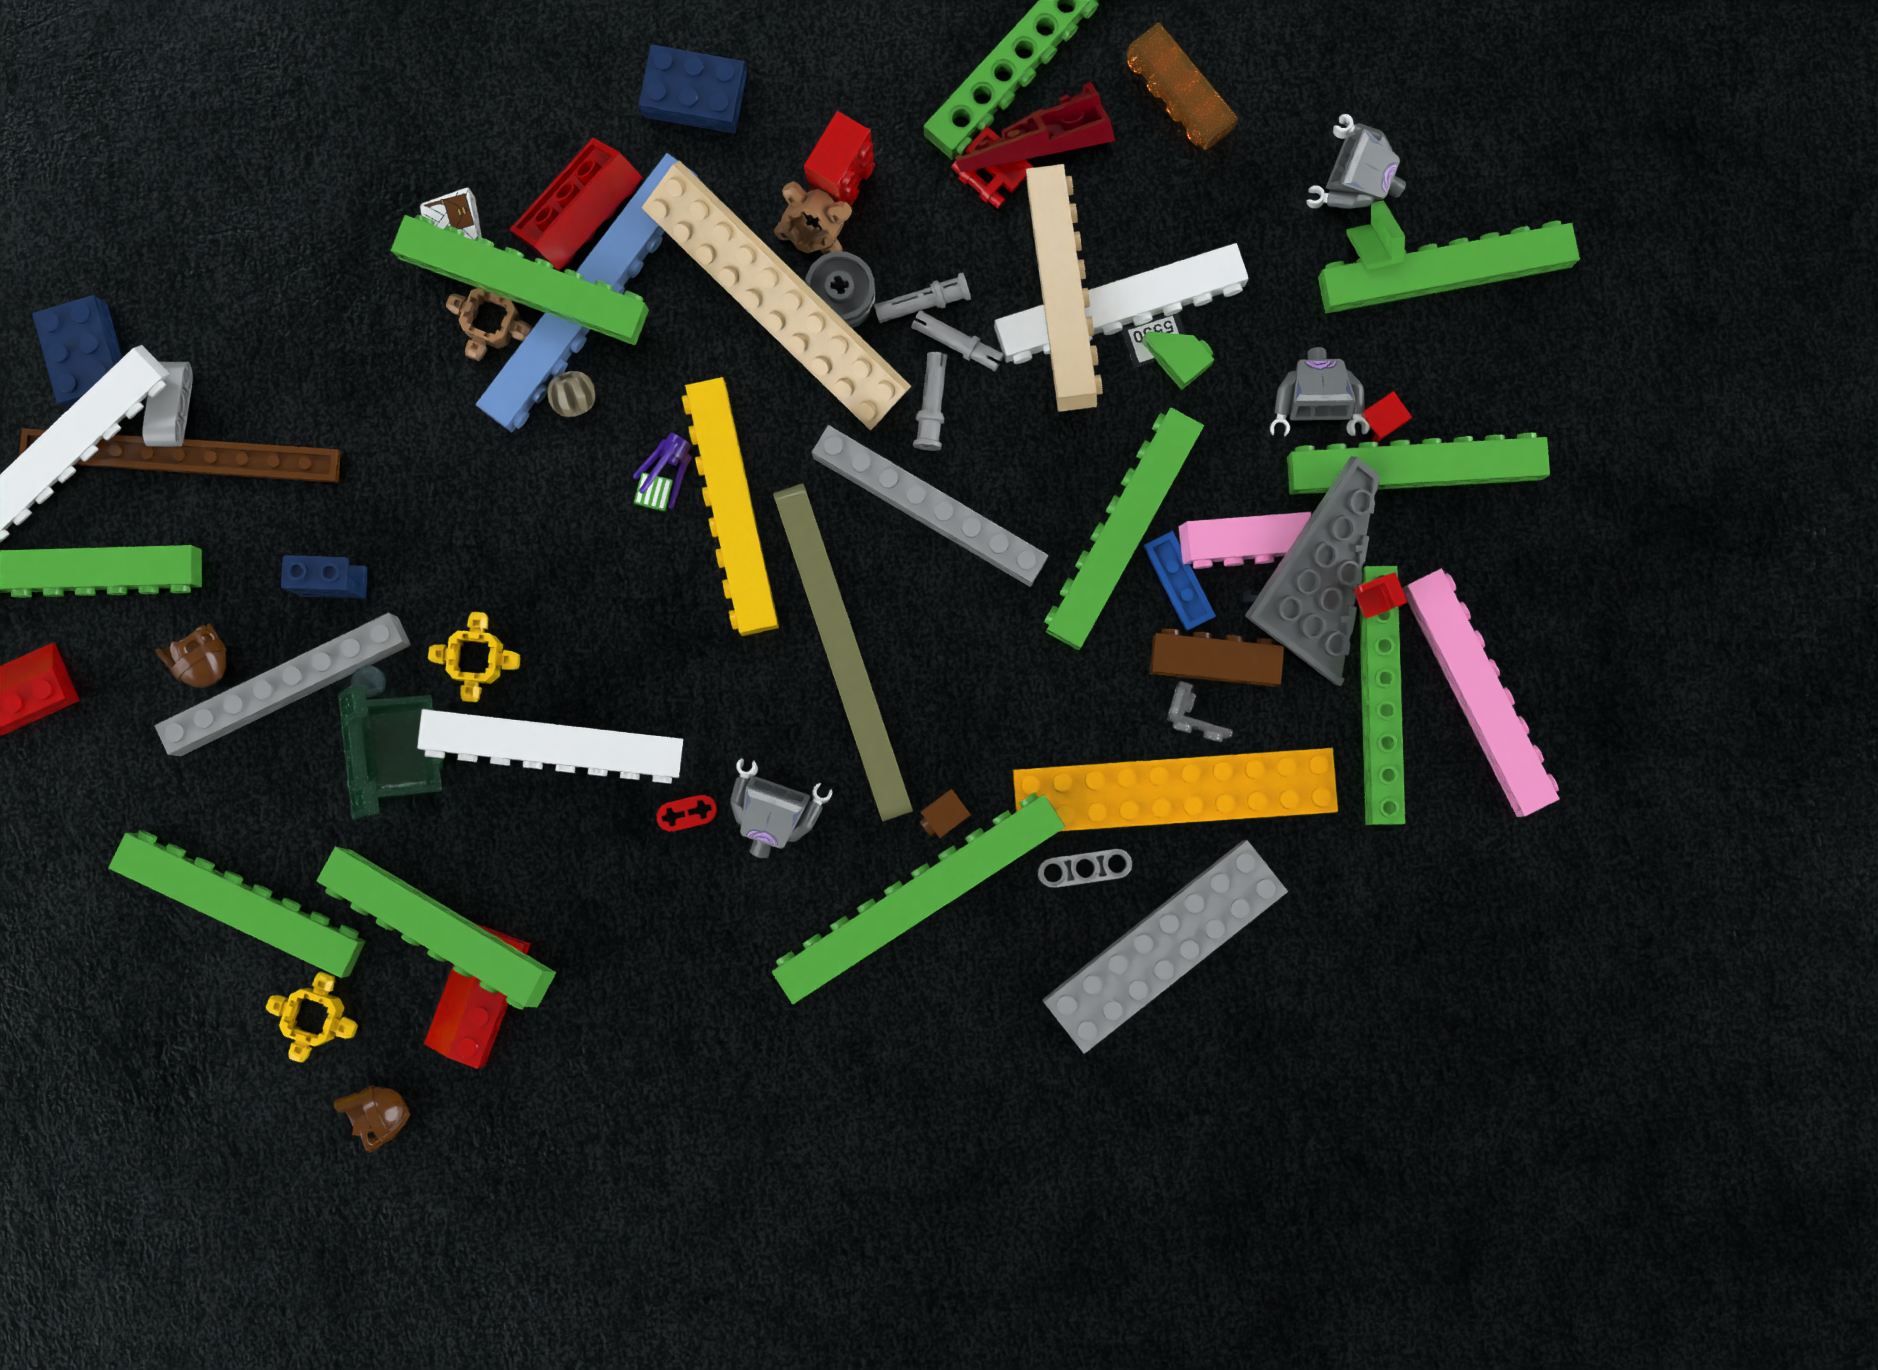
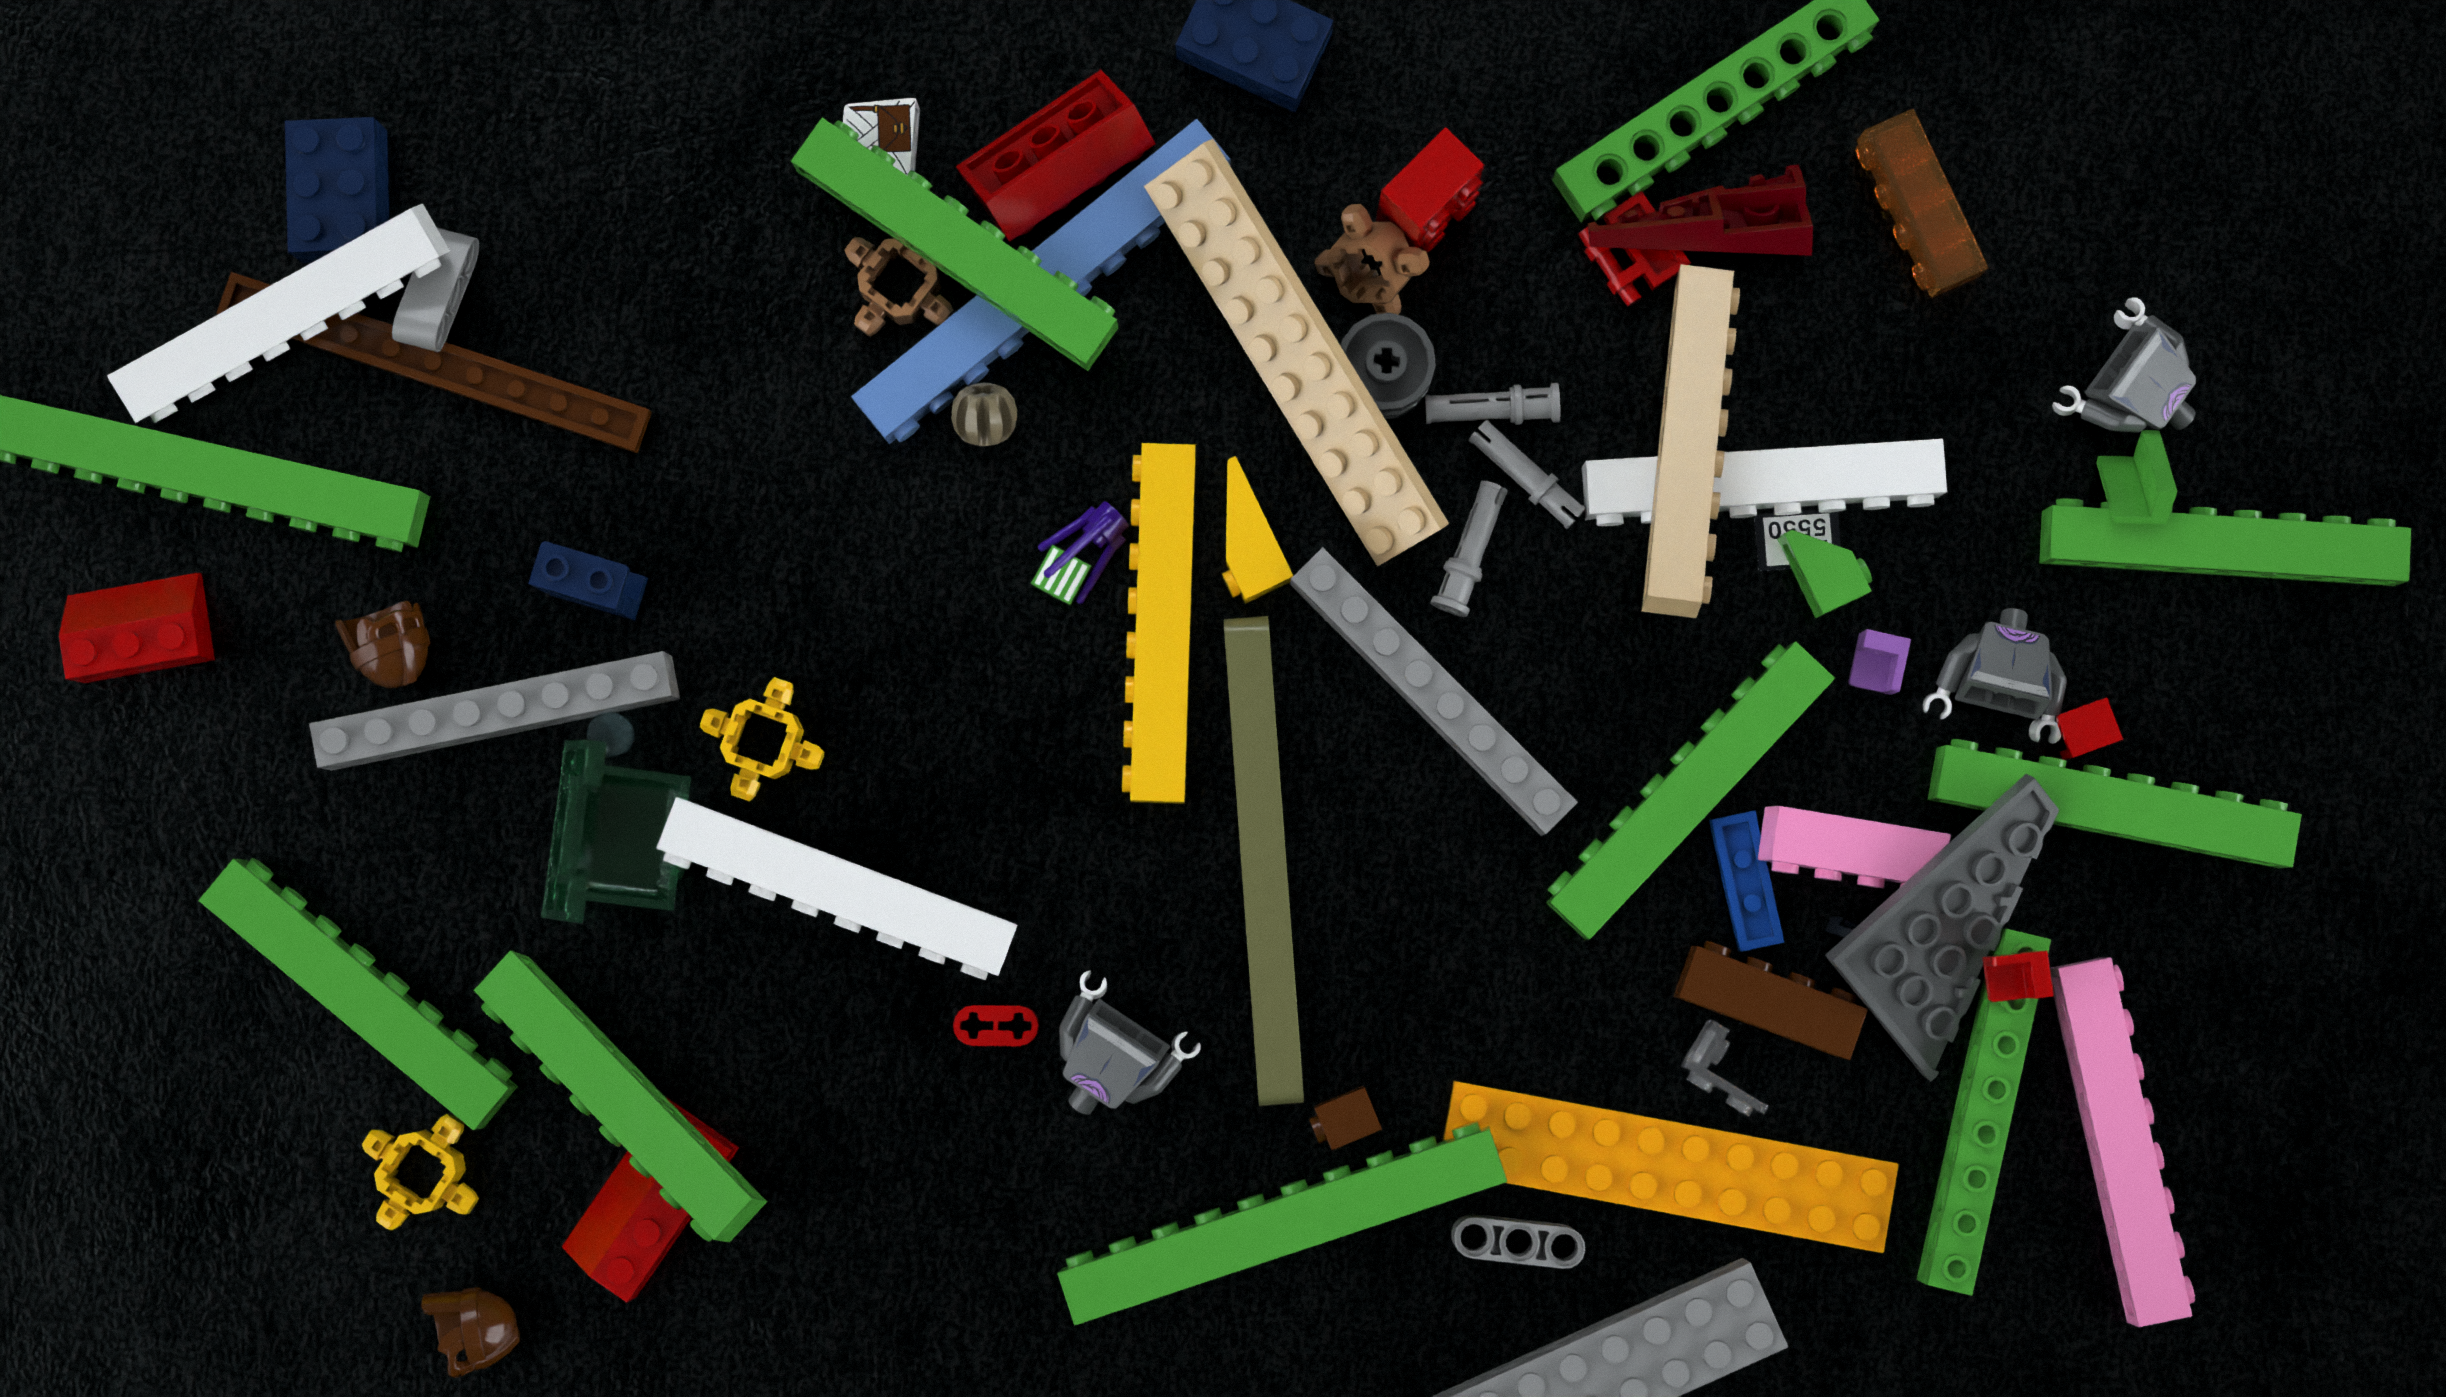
camera: 15 degrees right, 0 degrees up
none -> yellow slope [1222,456,1293,604]
none -> medium lavender panel [1848,629,1911,695]

